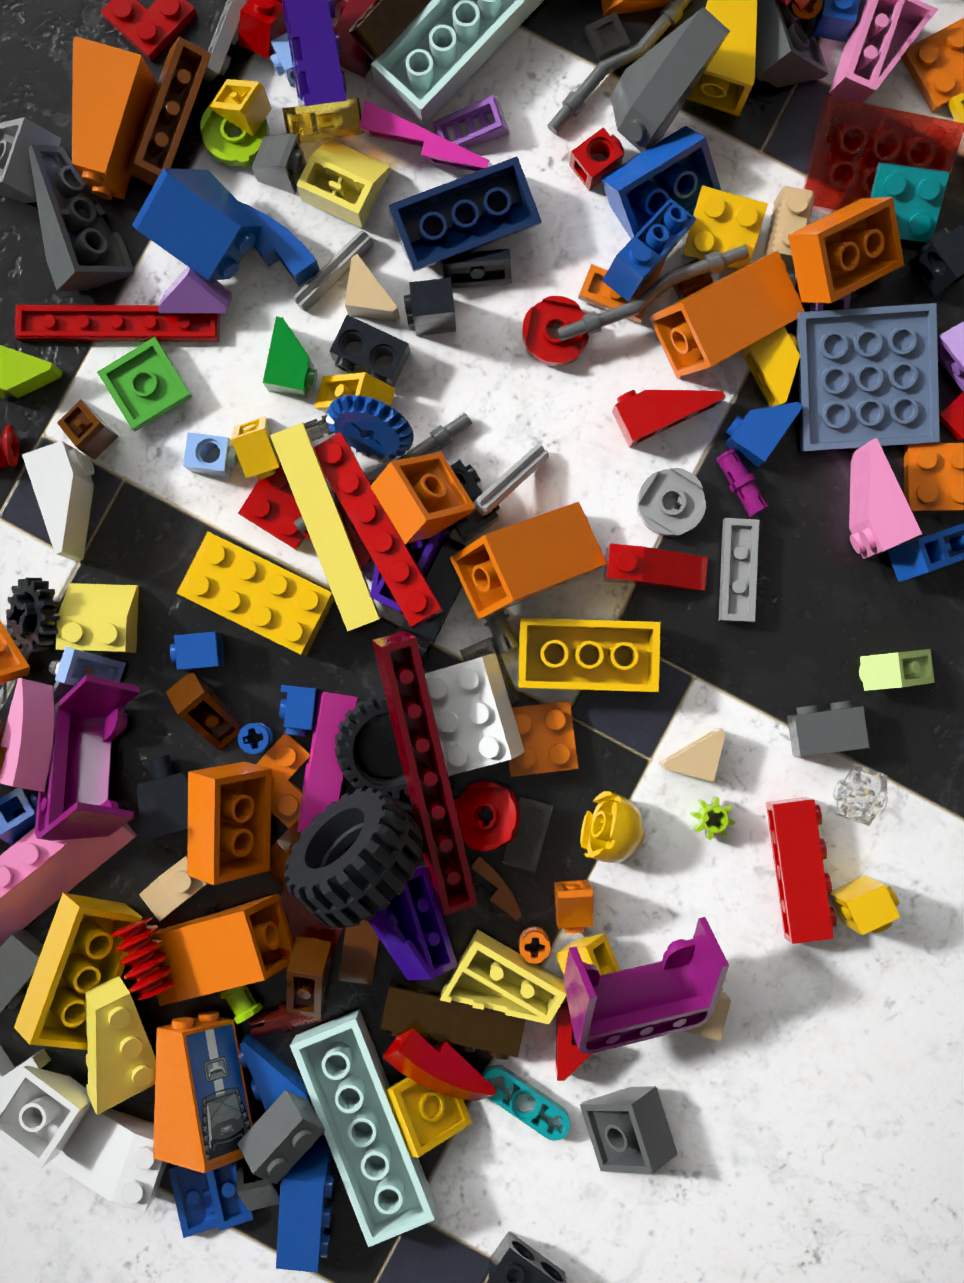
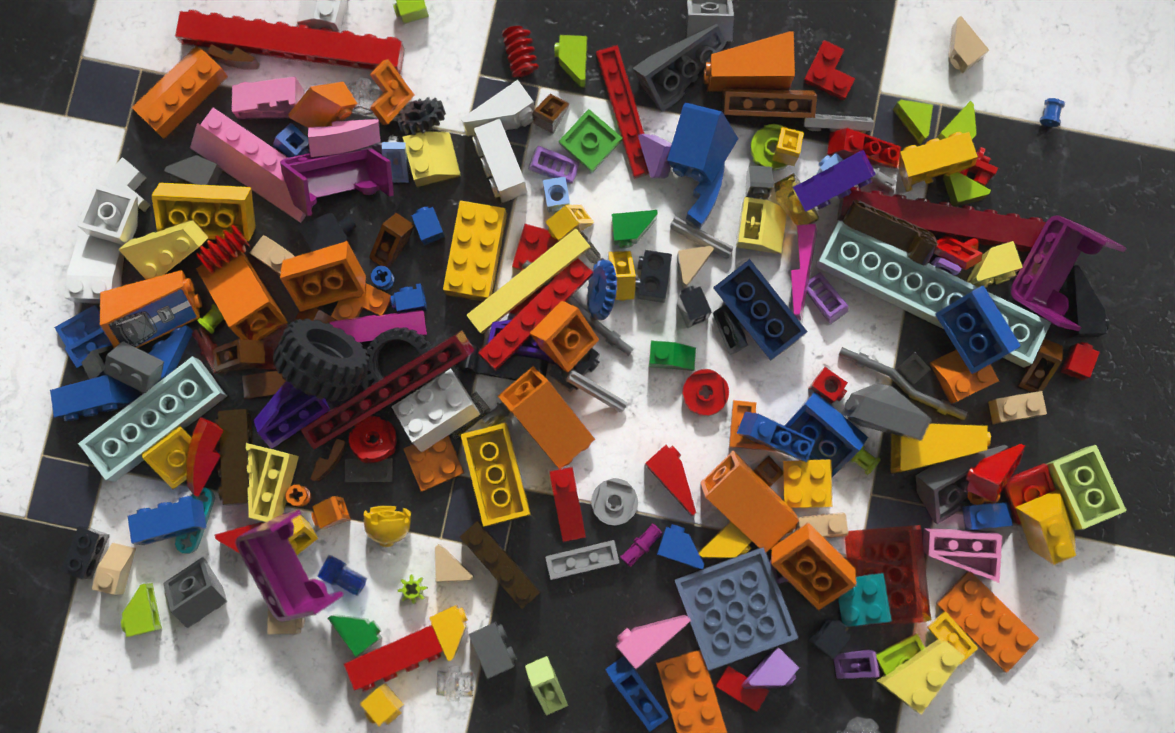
camera: 75 degrees right, 5 degrees down
dark grey bar [557,245,749,342] -> none
none -> tan slope [92,543,136,595]
none -> lime slope [121,583,162,637]
none -> blue brick [128,496,207,545]
none -> clear blue piece [317,555,368,596]
none -> green slope [328,614,382,657]
none -> yellow slope [429,605,468,661]
none -> dark brown brick [460,521,541,609]
none -> white brick [472,119,527,203]
none -> medium lavender slope [528,145,580,184]
none -> green slope [648,340,696,371]
none -> lime bush [850,445,881,475]

